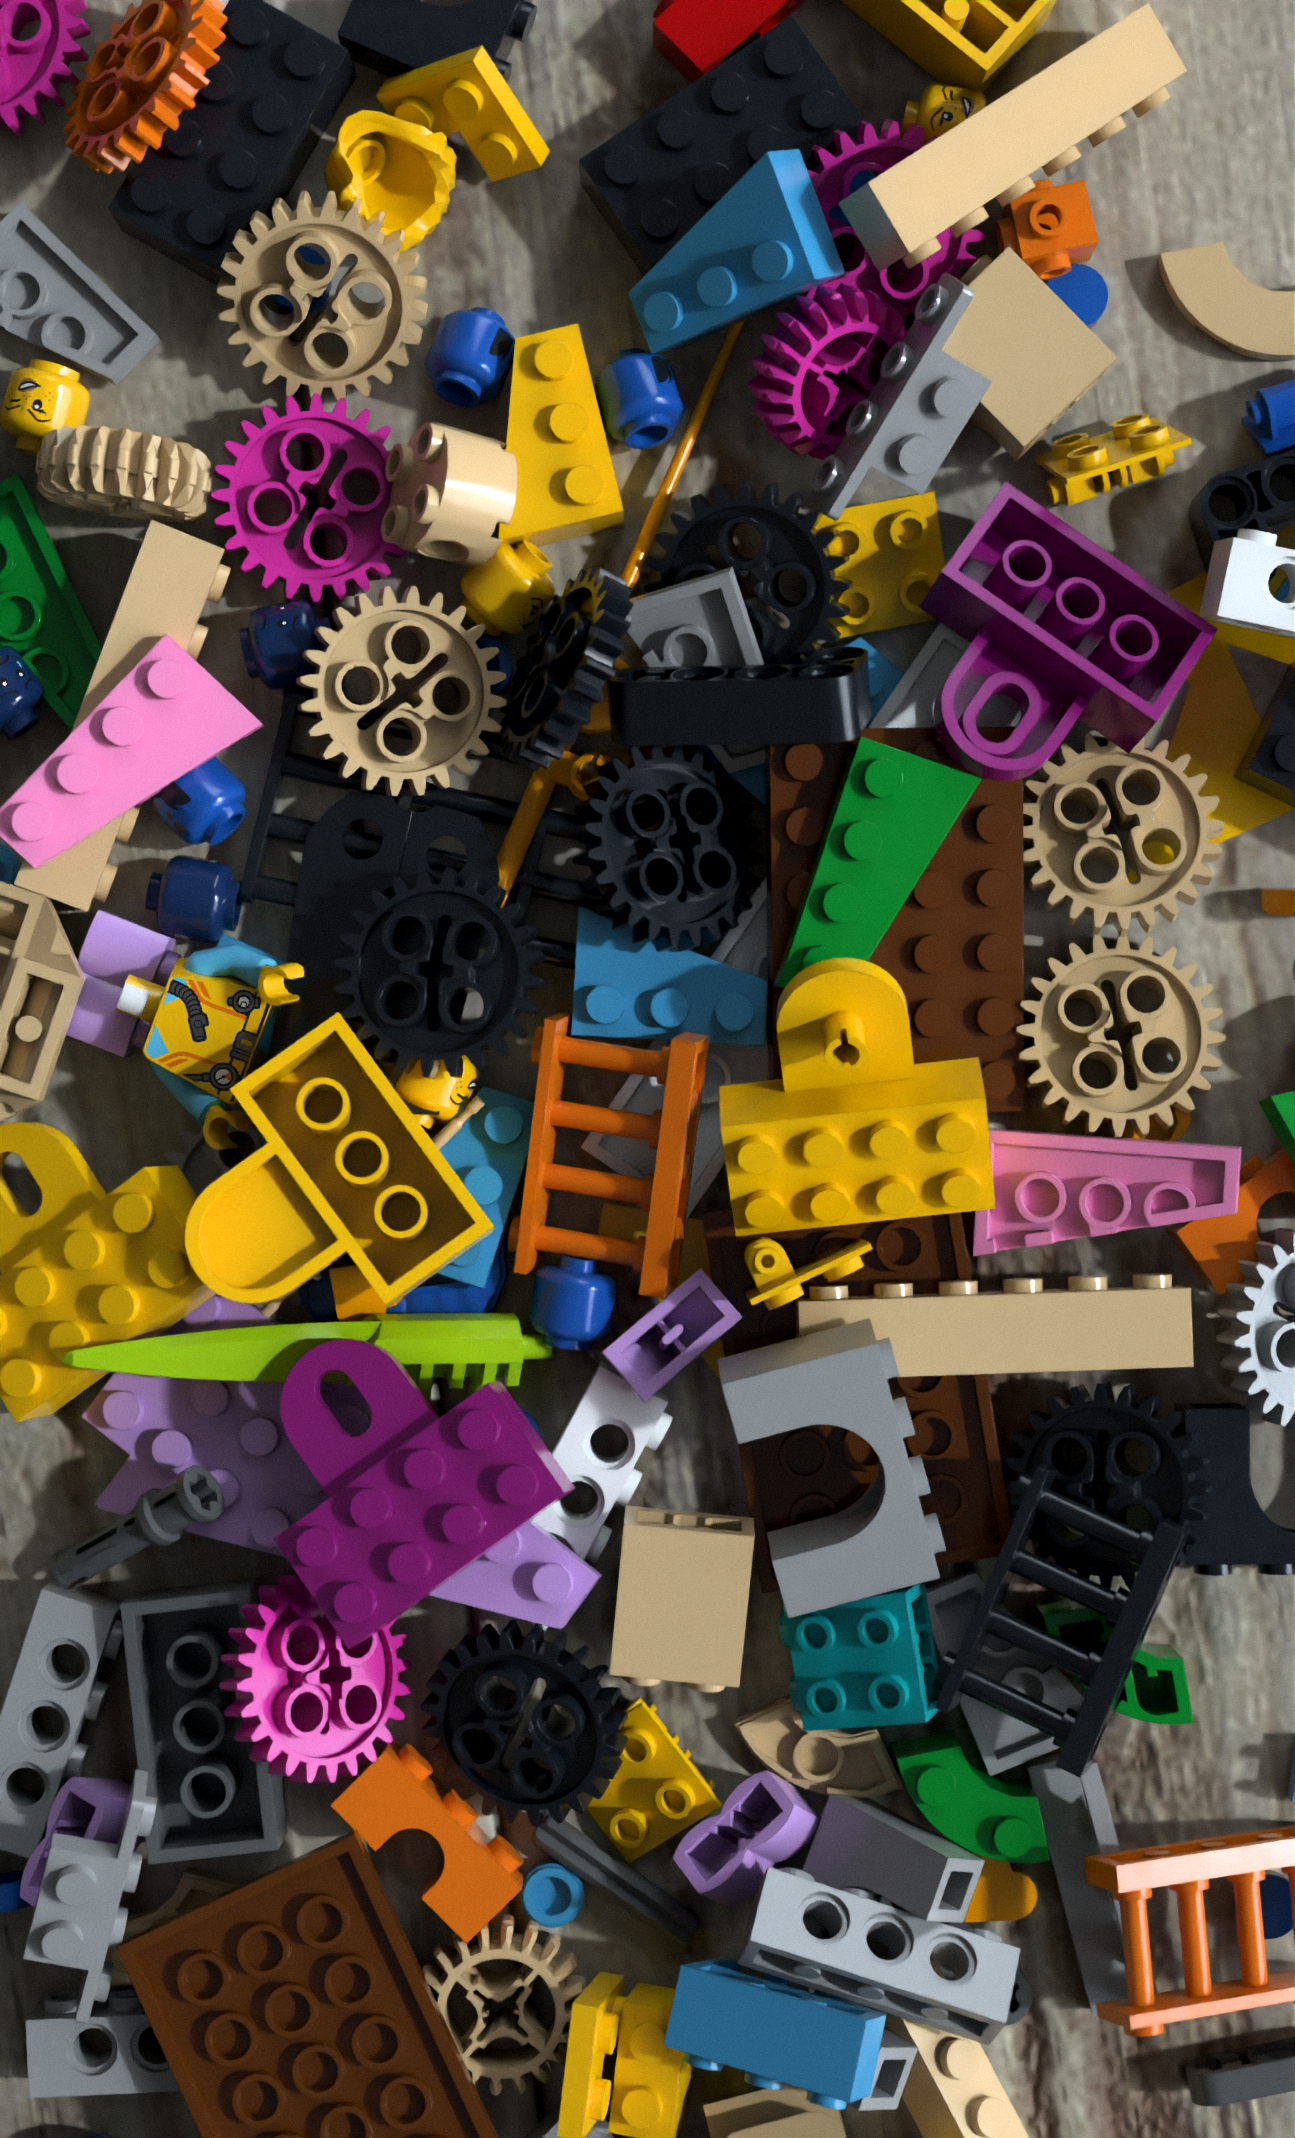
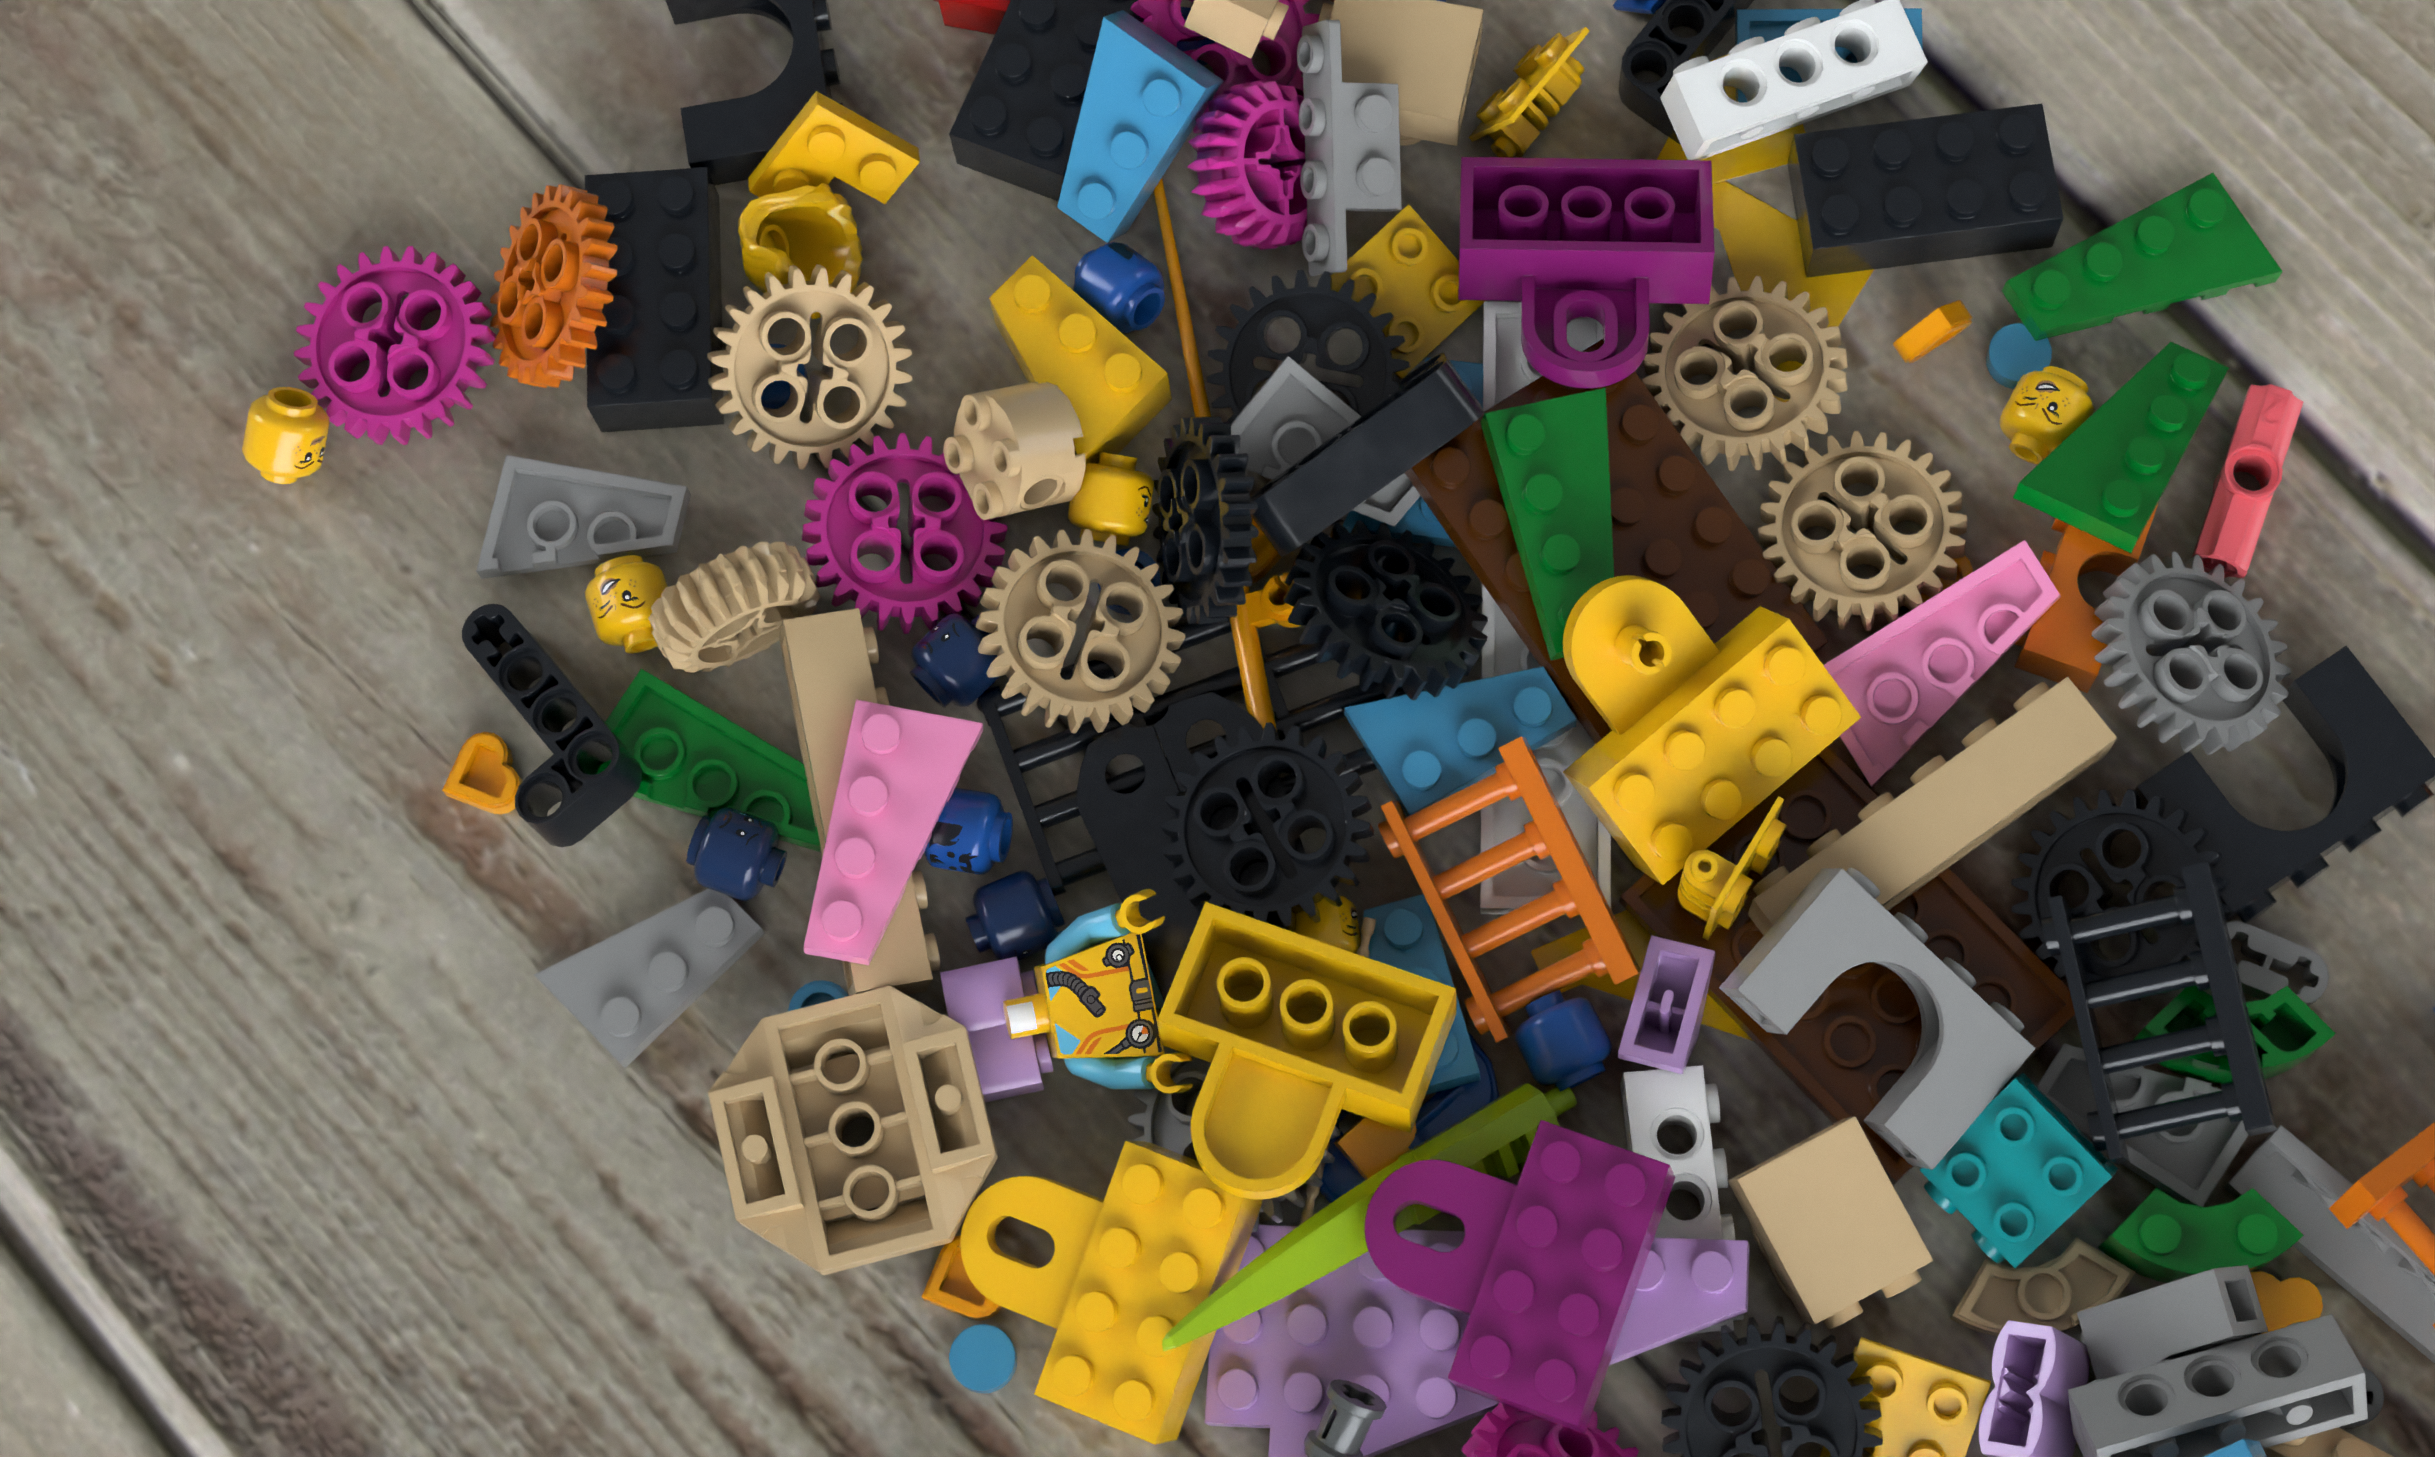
camera: 25 degrees left, 15 degrees down
blue head [424,307,515,408] -> none
none -> light grey beam [2226,921,2329,1007]

